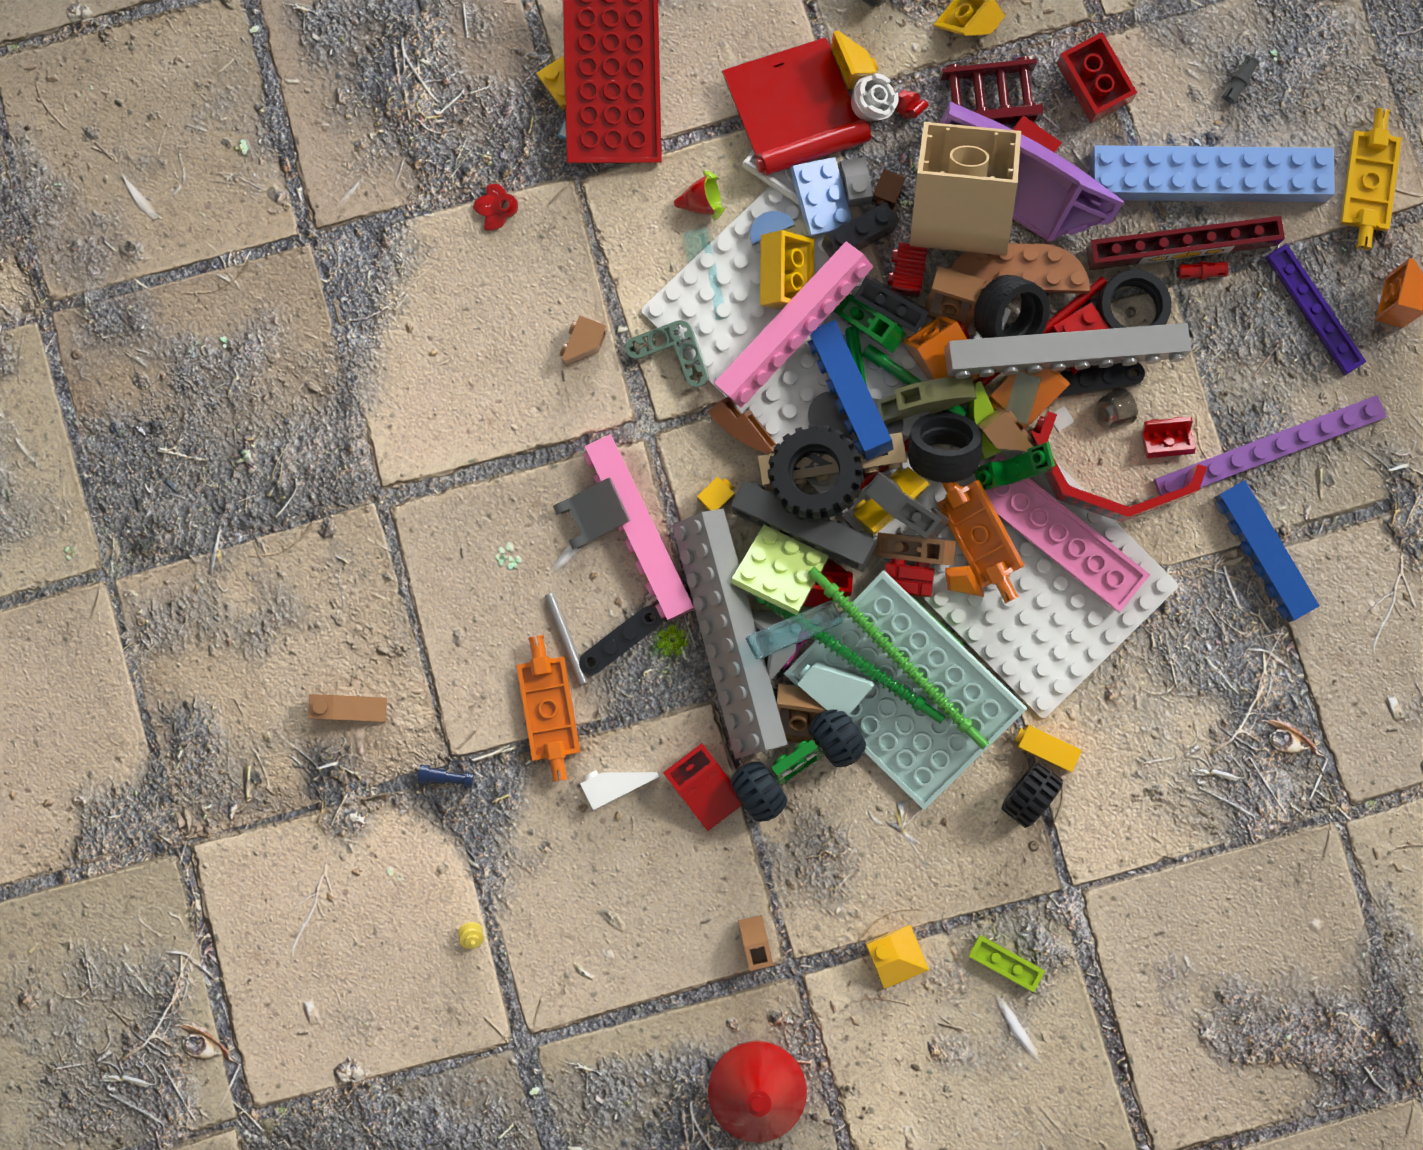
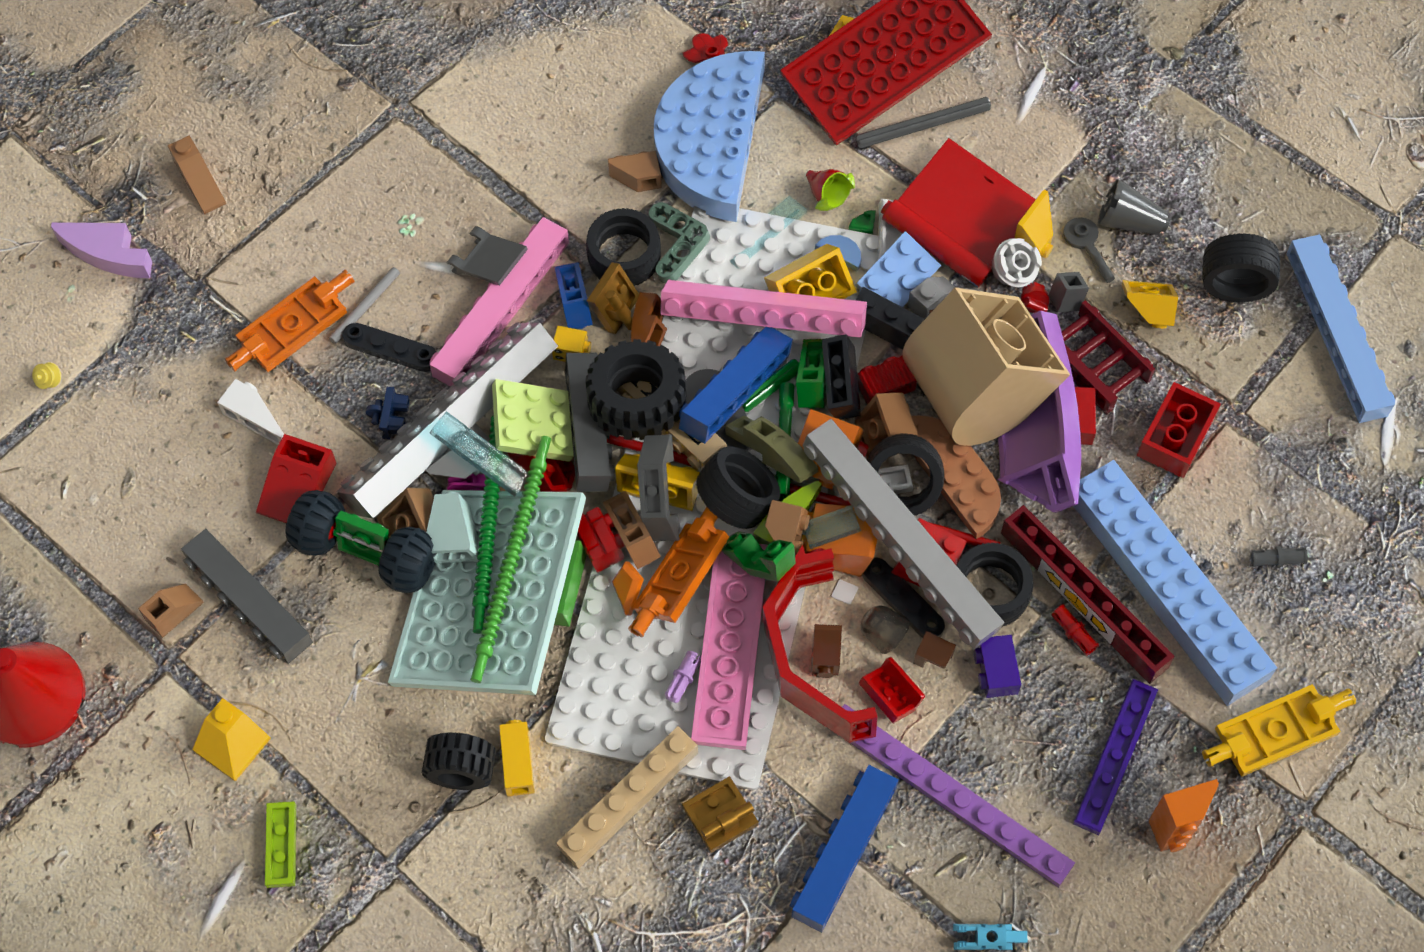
camera: 55 degrees right, 20 degrees down
dark blue piece [418,764,474,788] -> none
clear neon green plant [656,624,688,656] -> none
none -> lavender slope [51,222,152,279]
none -> dark grey brick [181,528,313,664]
none -> dark blue hips [366,386,410,440]
none -> blue slope [554,262,593,329]
none -> tan brick [556,726,698,869]
none -> black tyre [586,208,661,286]
none -> pearl gold plate [587,262,639,334]
none -> light blue brick [654,51,765,222]
none -> lavender axle [665,651,701,703]
none -> pearl gold plate [682,776,759,853]
none -> reddish brown slope [812,624,842,678]
none -> green tile [849,210,876,235]
none -> dark grey axle [855,97,991,148]
none -> reddish brown panel [913,631,956,669]
none -> medium azure hinge [953,924,1028,950]
none -> dark purple brick [973,634,1021,698]
none -> dark grey brick [1049,272,1089,312]
none -> dark grey piece [1063,217,1115,283]

